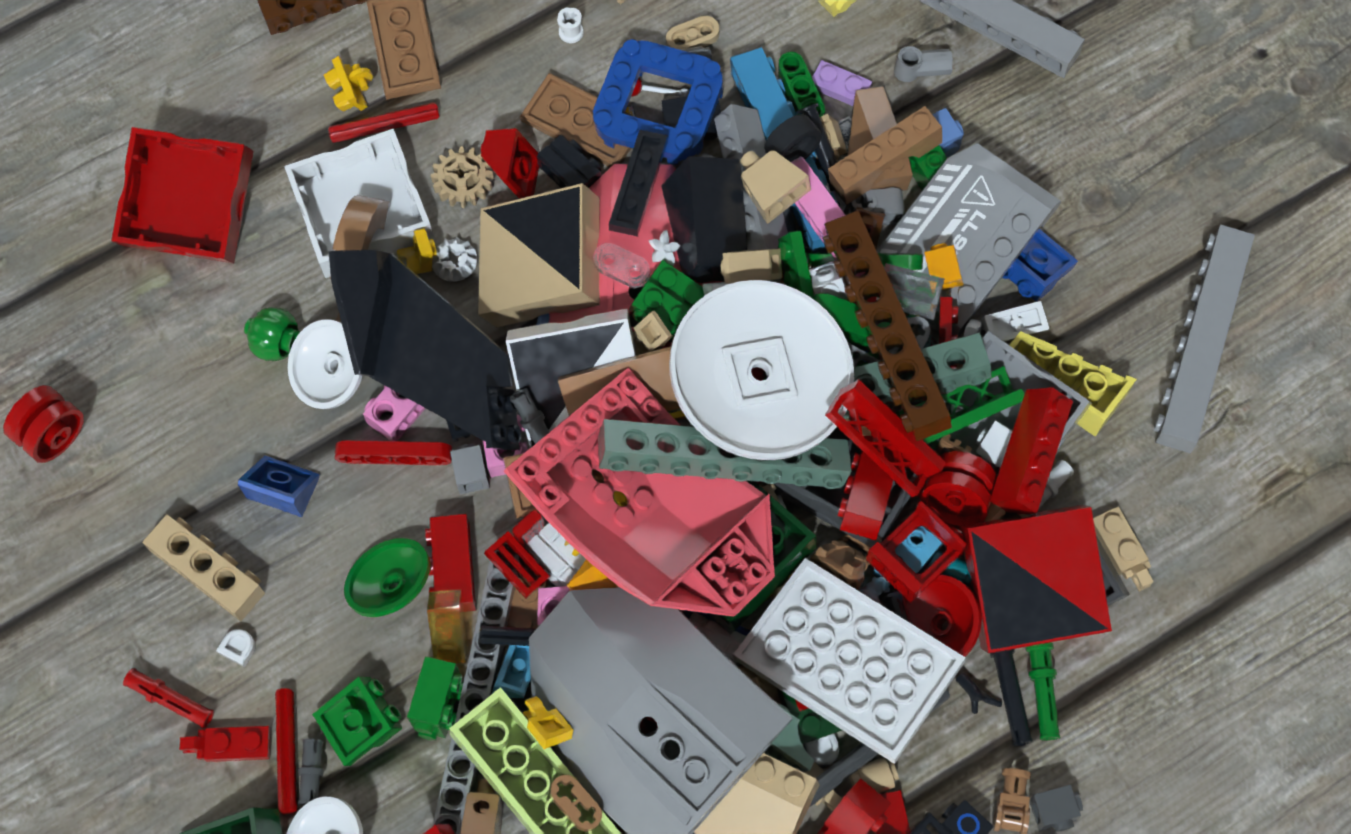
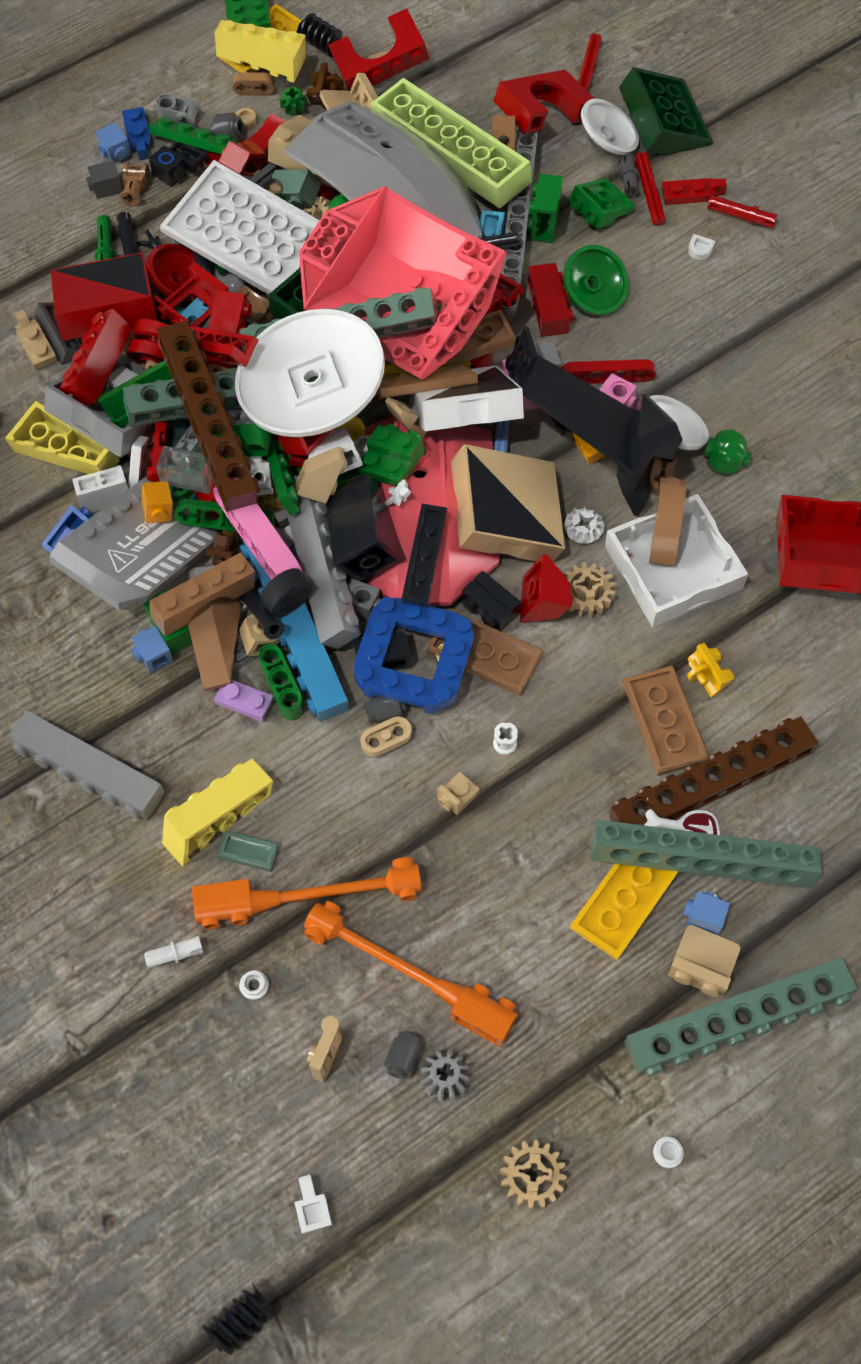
camera: 175 degrees right, 5 degrees down
tan brick [142,514,265,622] -> none
blue slope [238,456,320,517] -> none
red axle [328,102,439,143] -> none
yellow bracket [397,229,437,274] -> none
clear yellow brick [427,589,468,664] -> none
dark grey pin [510,389,549,444] -> none
yellow plate [523,696,573,749] -> none
medium nougat beam [550,775,602,832] -> none
clear plate [593,243,650,288] -> none
tan torso [740,151,811,224] -> none
light grey piece [894,46,953,82] -> none

